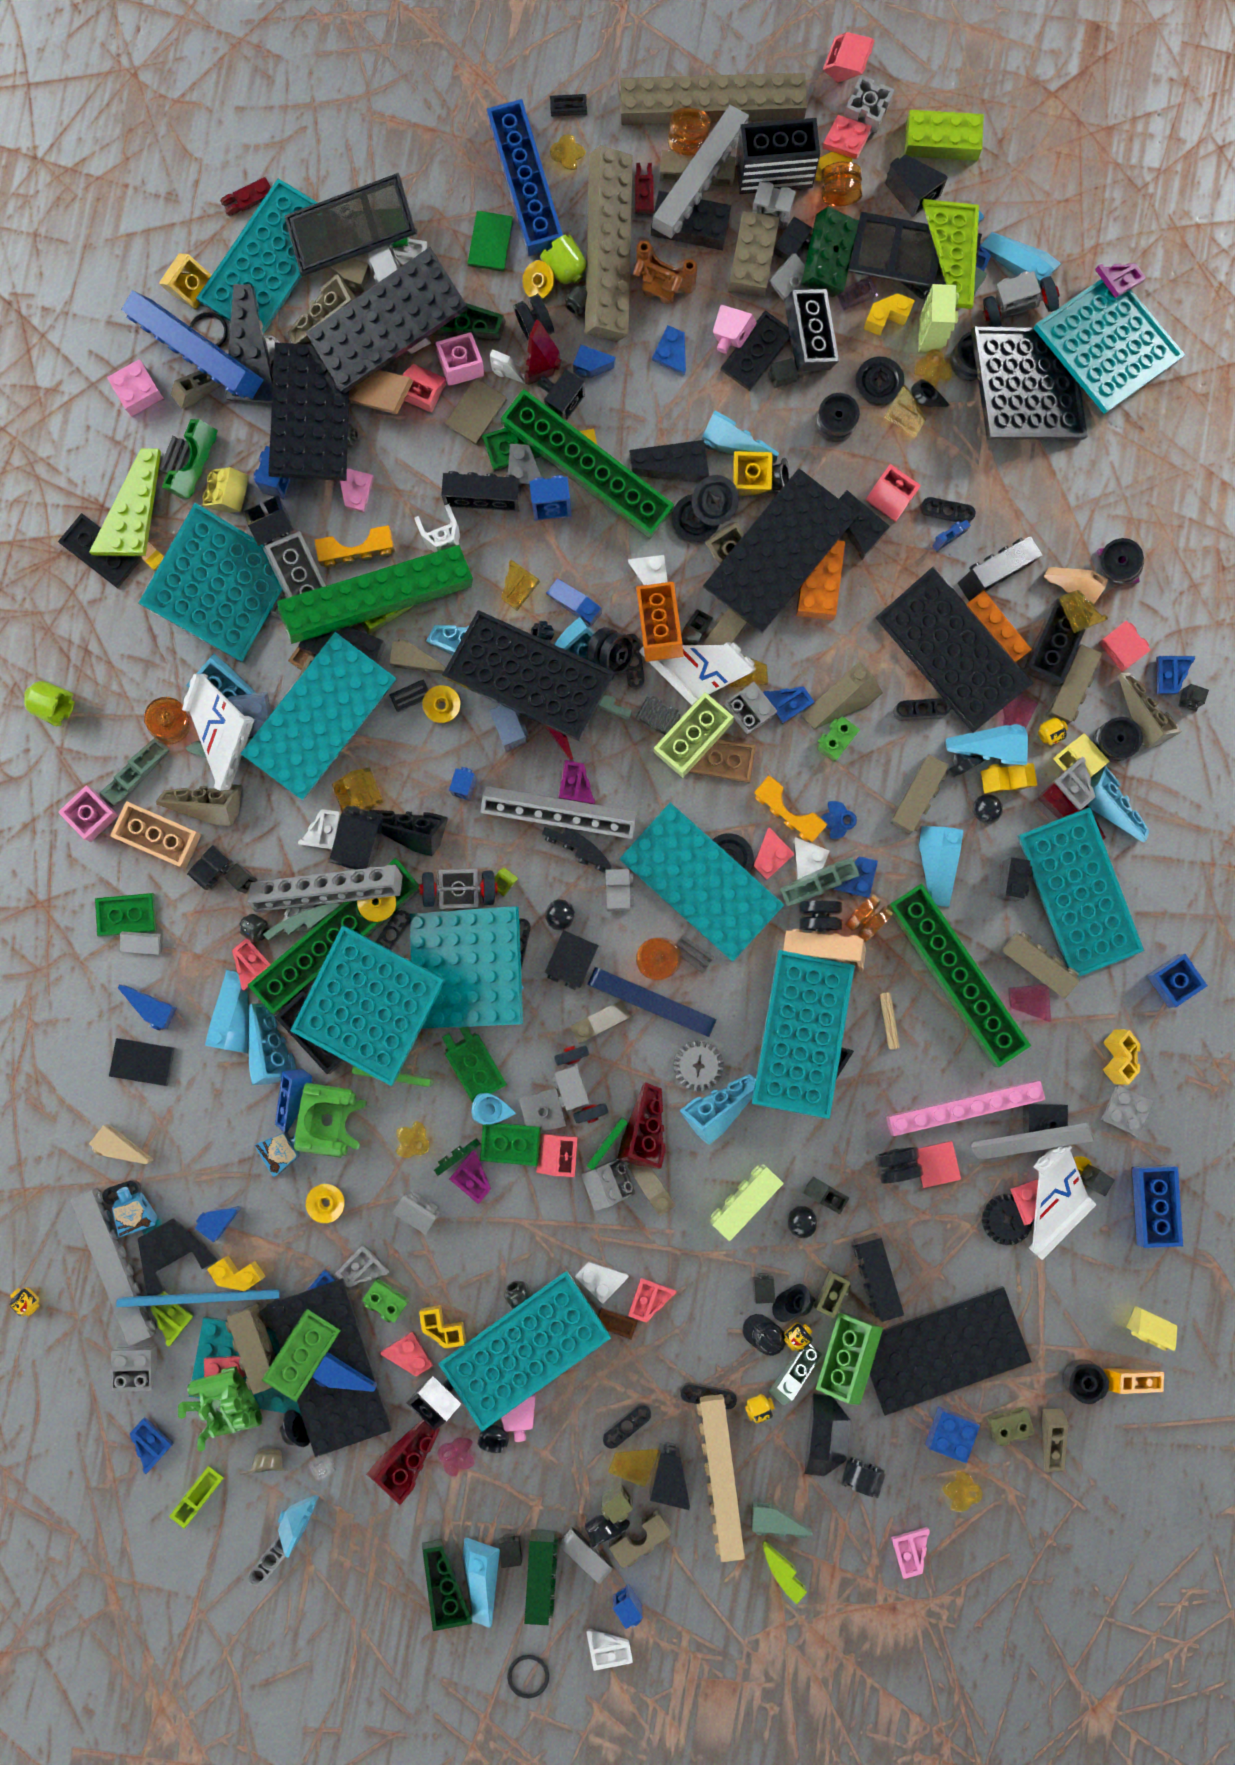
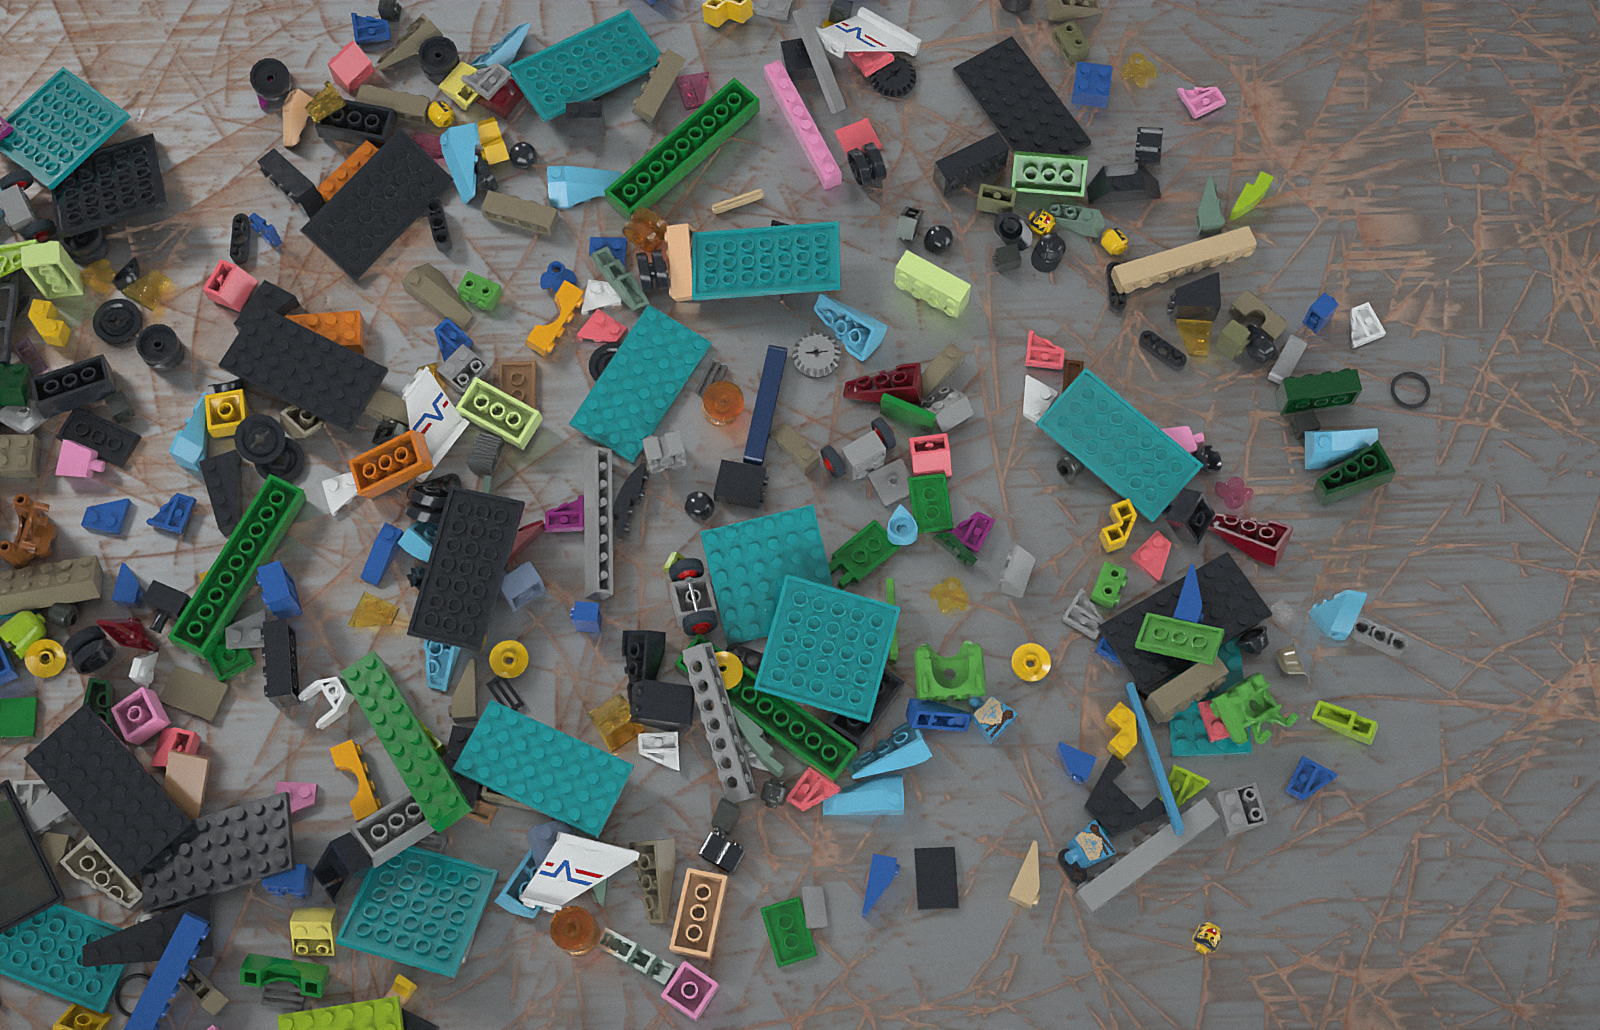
camera: 100 degrees left, 15 degrees down
none -> blue wing [146,493,197,535]

